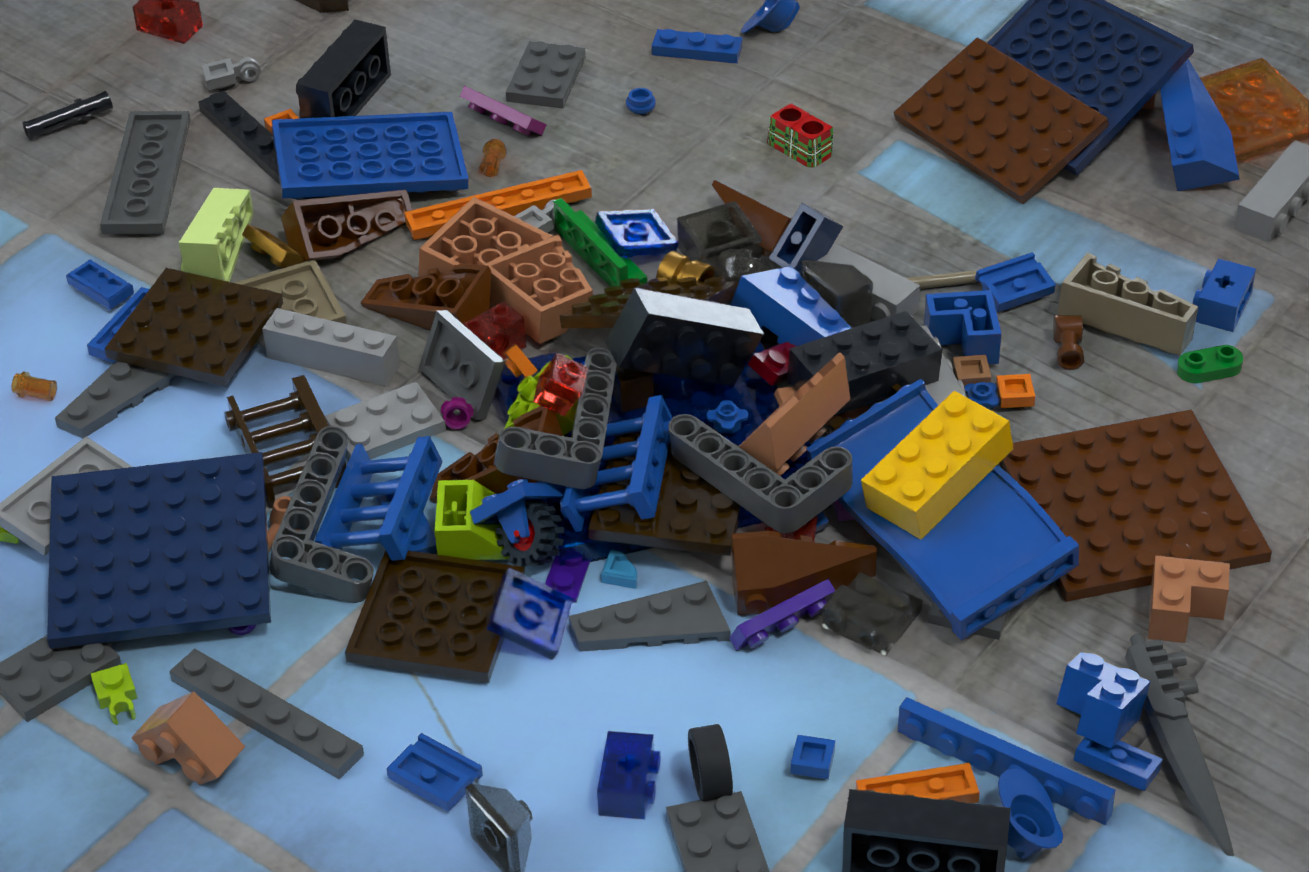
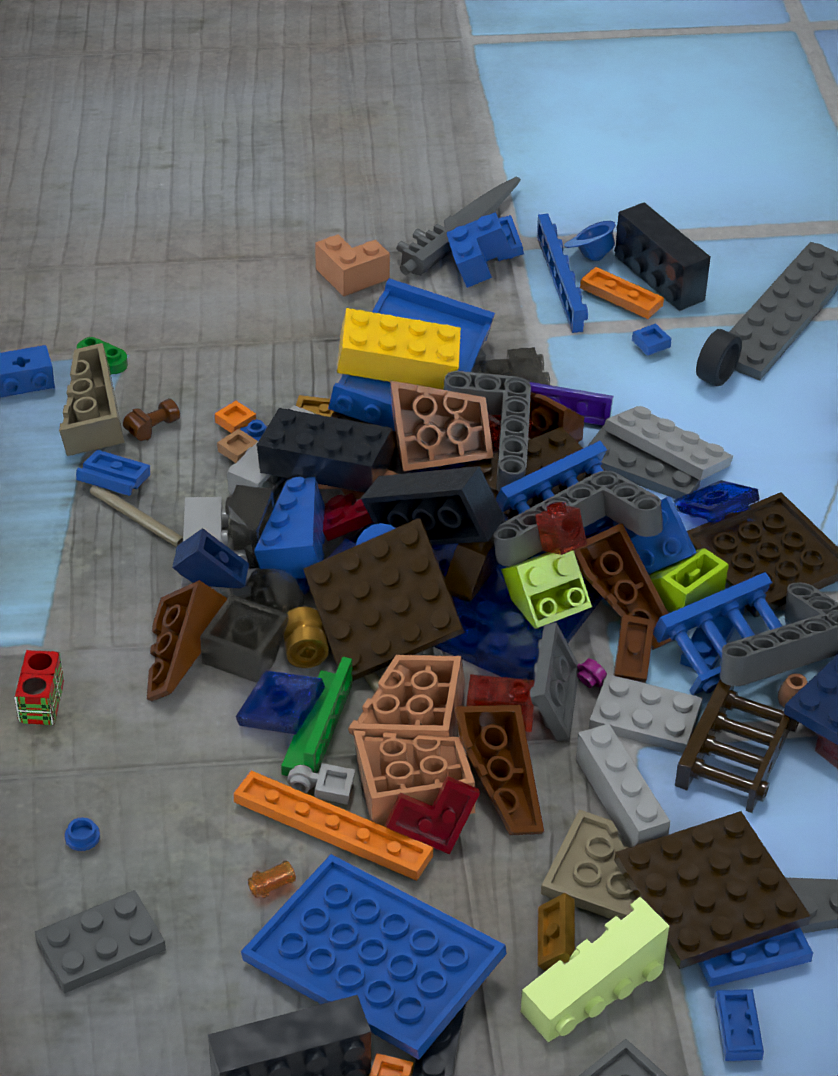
camera: 135 degrees left, 0 degrees up
reddish brown wedge [281,190,412,261] -> none
magenta plate [459,86,547,136] -> none
orange plate [504,344,538,379] -> none
clear blue brick [597,731,661,820] -> none
blue brick [924,290,1001,364] -> none
reddish brown plate [999,409,1272,602] -> none
none -> dark red plate [386,776,480,854]
none -> light grey plate [603,406,733,480]
none -> reddish brown plate [613,615,655,683]

